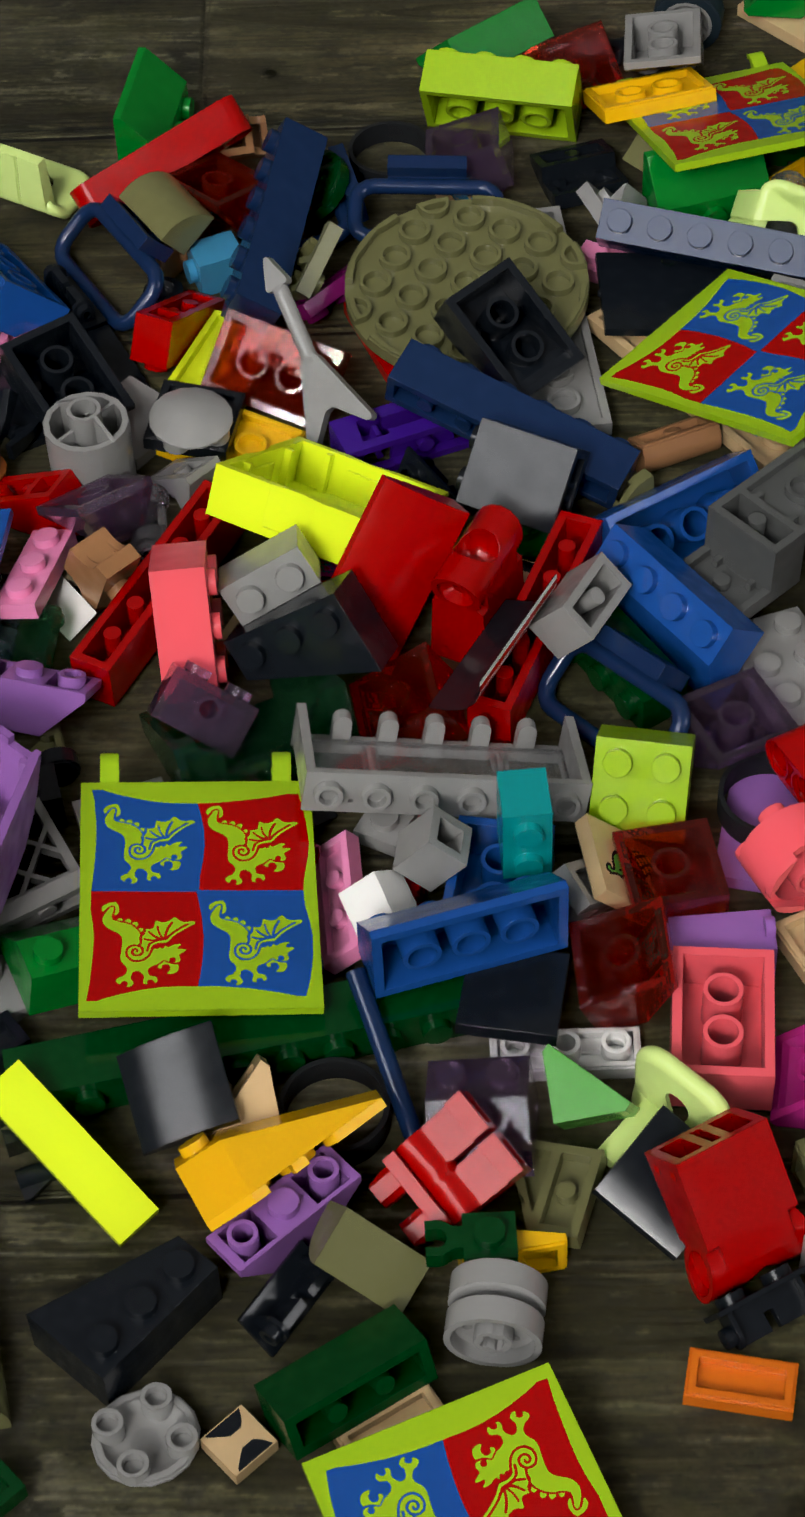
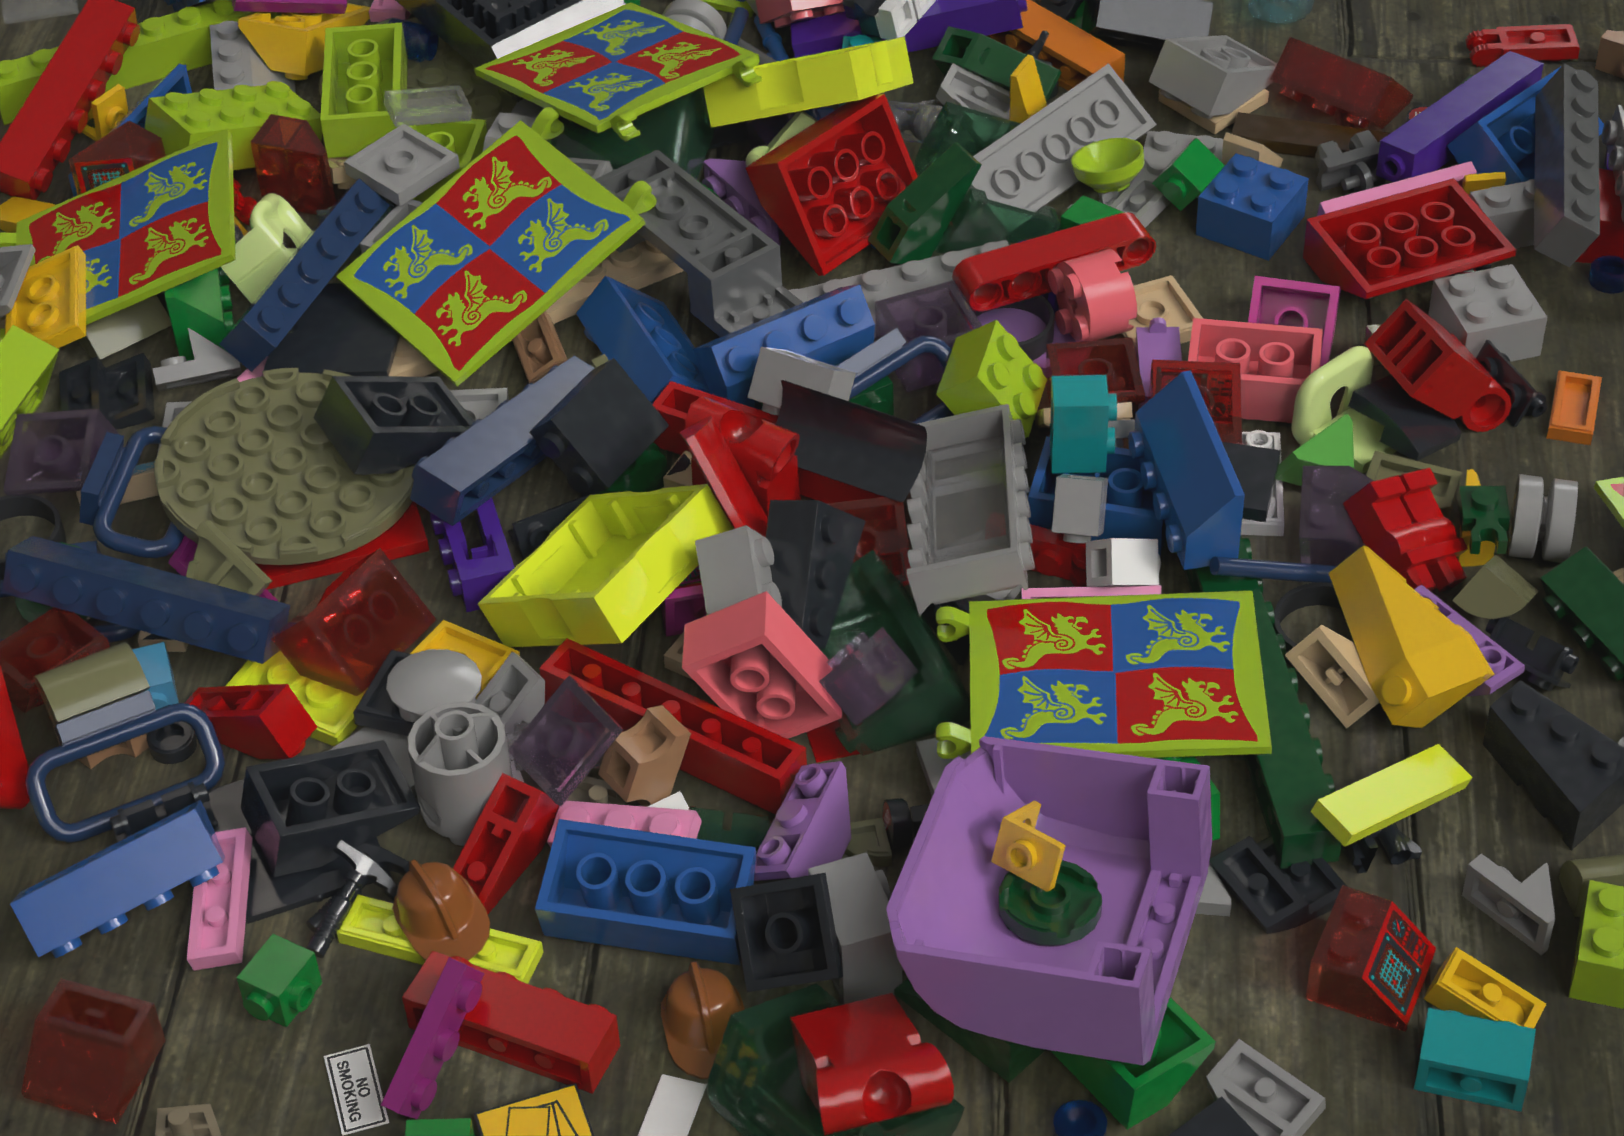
camera: 85 degrees left, 5 degrees down
black slope [116,1020,241,1156] -> none
light grey piece [263,257,377,444] -> none

